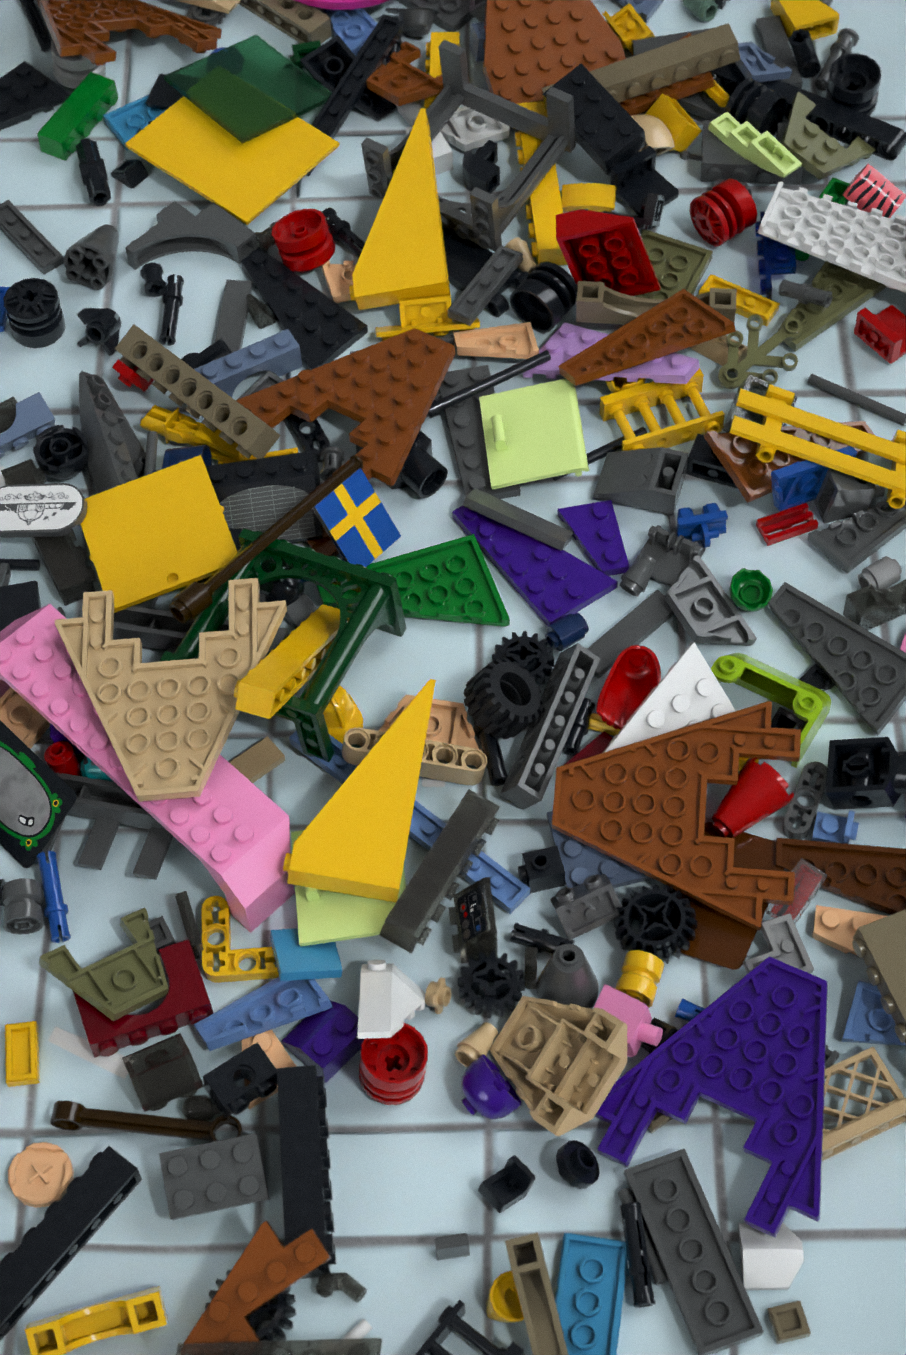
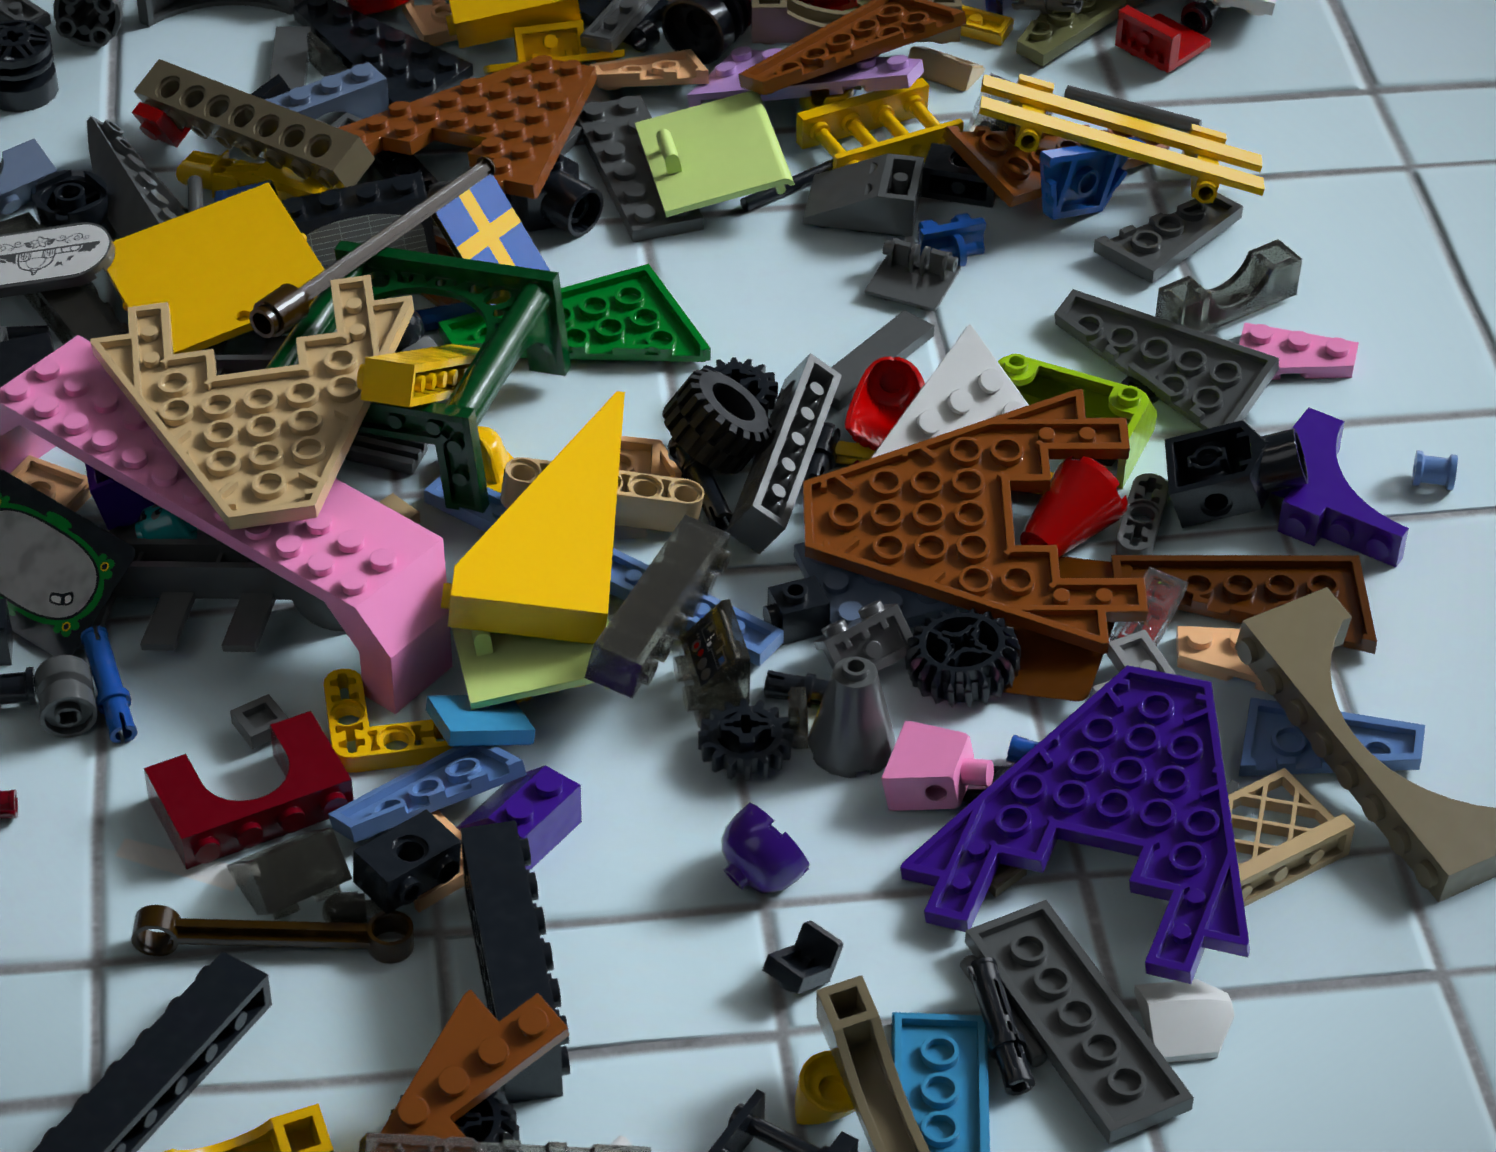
camera: 10 degrees left, 15 degrees down
yellow tile [5,1021,40,1087] -> none
light nougat tile [8,1142,74,1208] -> none
olive wing [39,907,169,1021] -> none
red brick [44,741,81,776] -> none
black brick [77,308,121,356] -> none
black bush [140,262,167,297] -> none
black pin [159,274,184,346] -> none
dark grey brick [159,1133,270,1220] -> none
clear smoke tile [175,891,204,959] -> none
clear smoke arm [315,1272,367,1303] -> none
white wedge [357,959,425,1039] -> none
red wheel [359,1023,428,1105] -> none
tan plate [425,977,451,1014] -> none
black bar [426,350,551,419] -> none
dark grey tile [435,1233,470,1260] -> none
dark purple wing [452,506,618,626] -> none
tan cone [455,1022,498,1067] -> none
dark grey tile [463,488,574,551] -> none
tan wedge [489,996,627,1137] -> none
dark blue brick [545,613,589,651] -> none
black plate [556,1140,600,1189] -> none
dark purple wing [557,500,630,576] -> none
yellow wheel [615,950,664,1008] -> none
dark grey cone [619,553,657,597] -> none
dark grey wing [664,555,757,646] -> none
olive plant [718,314,803,389] -> none
green hair [729,568,773,611] -> none
red tile [756,503,819,546] -> none
dark tan tile [767,1300,811,1344] -> none
medium blue bracket [811,810,859,844] -> none
dark grey torso [814,469,885,523] -> none
light grey brick [858,556,902,594] -> none

